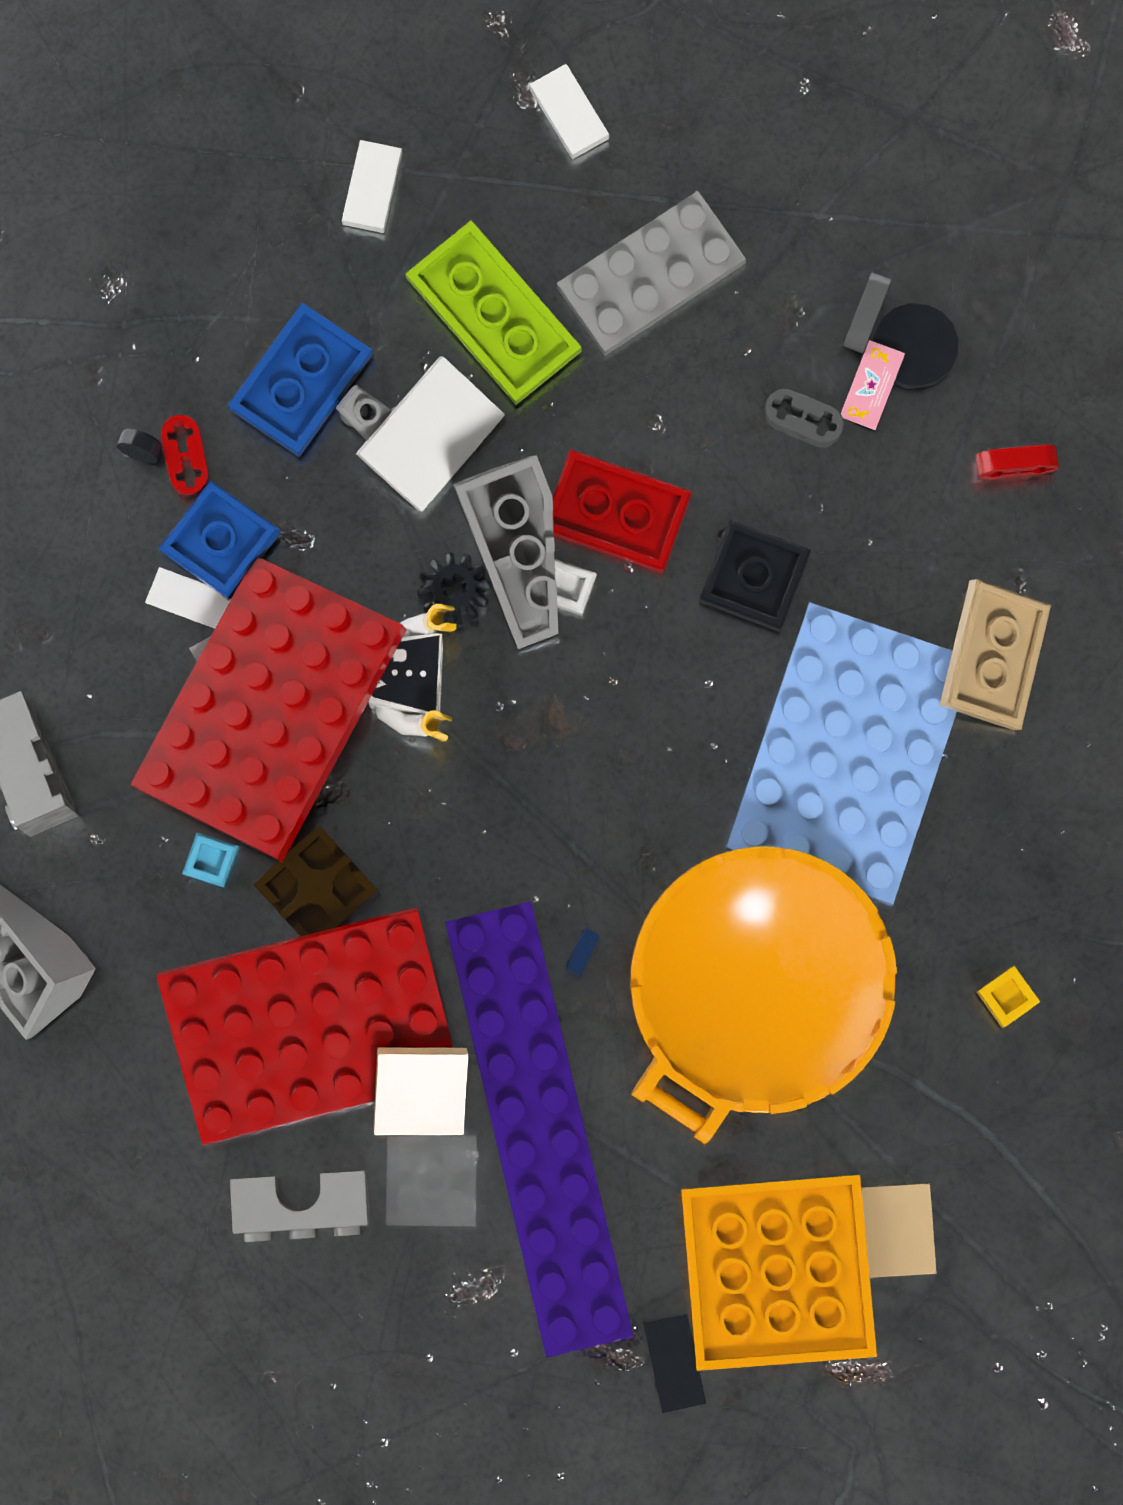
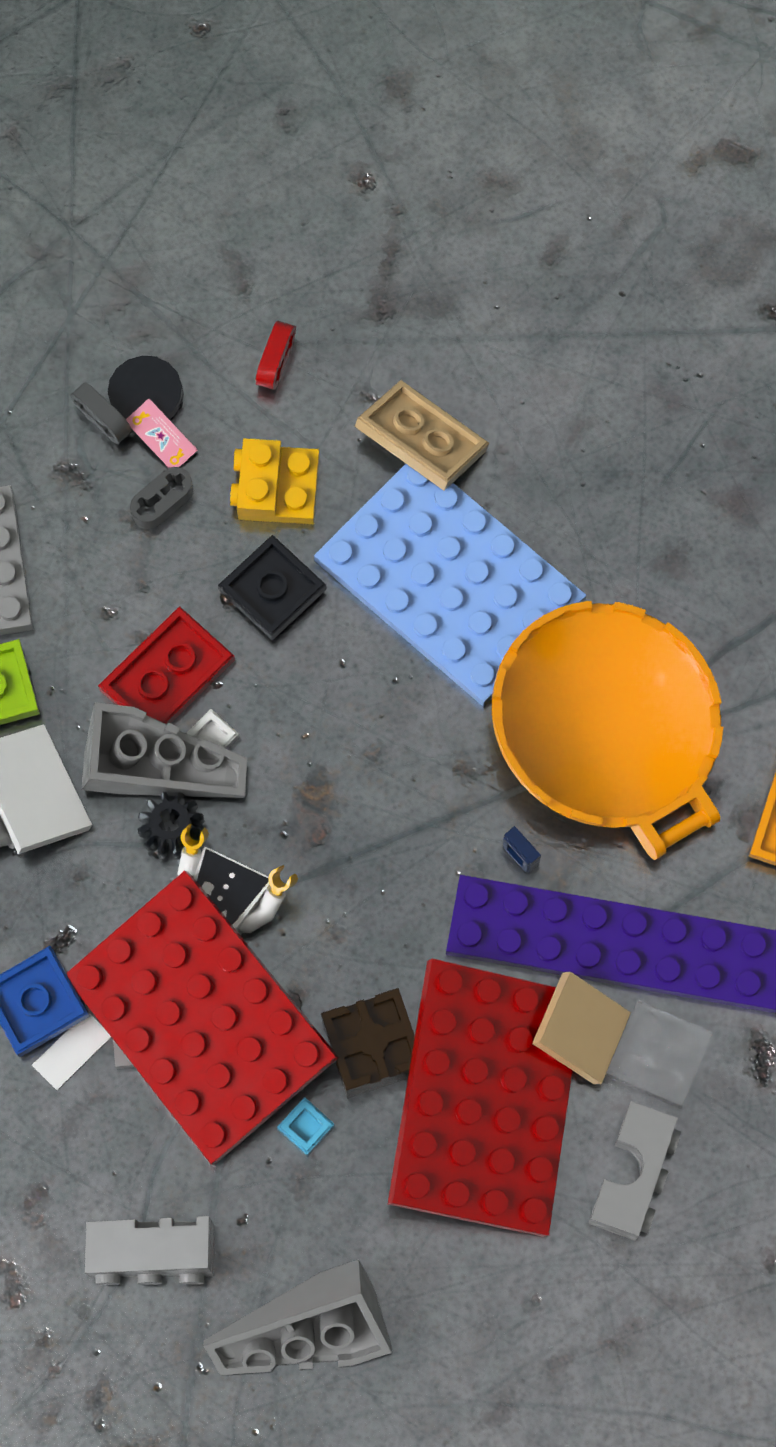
camera: 65 degrees left, 10 degrees down
yellow plate [977,966,1040,1028] -> none
none -> yellow plate [230,438,319,524]

